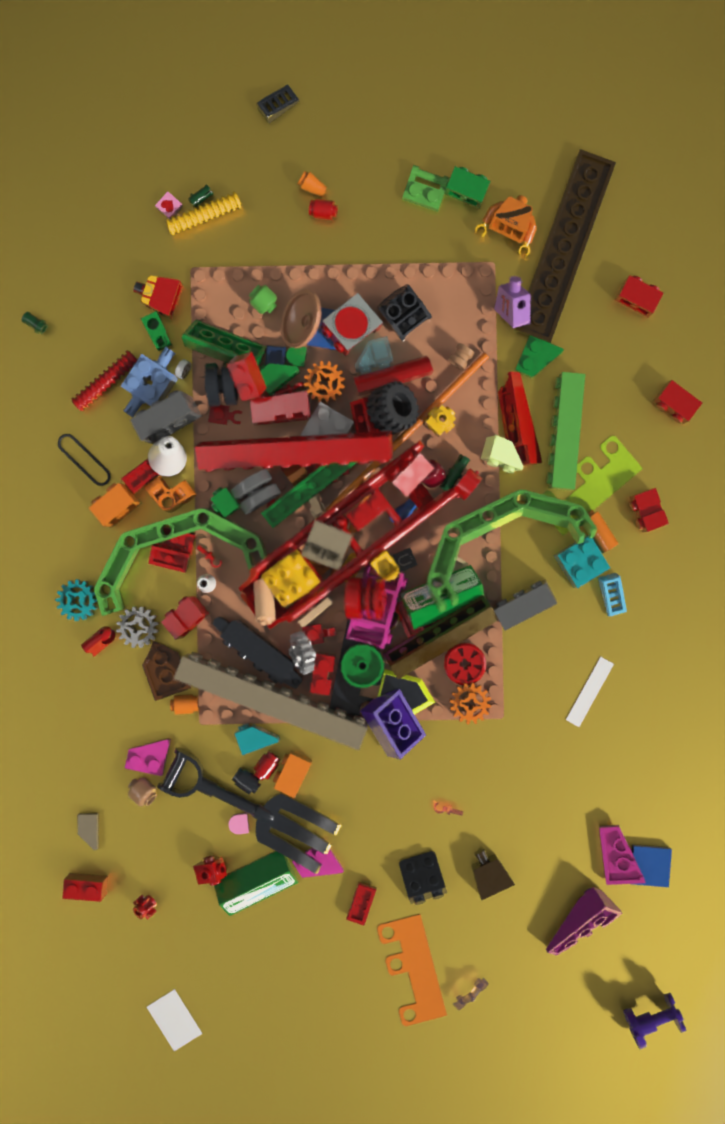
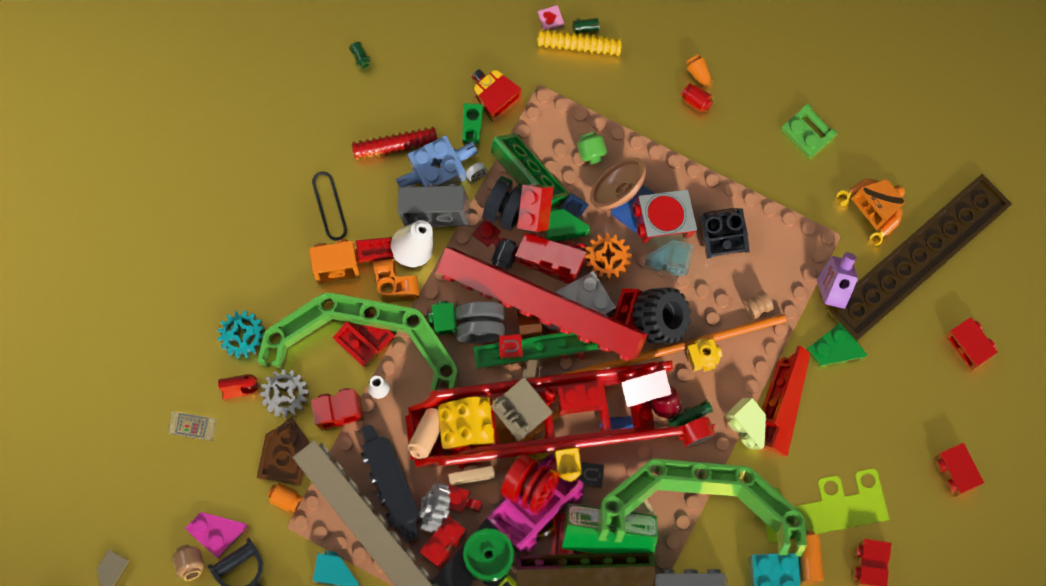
camera: 30 degrees right, 15 degrees down
red hand [196,545,222,568] -> none
green tile [286,347,307,367] -> none
red brick [353,355,433,396] -> none
green brick [445,166,490,209] -> none
bright green brick [546,372,585,491] -> none
none -> clear tile [168,411,217,441]
none -> black brick [491,239,518,271]
none -> red tile [499,334,523,359]

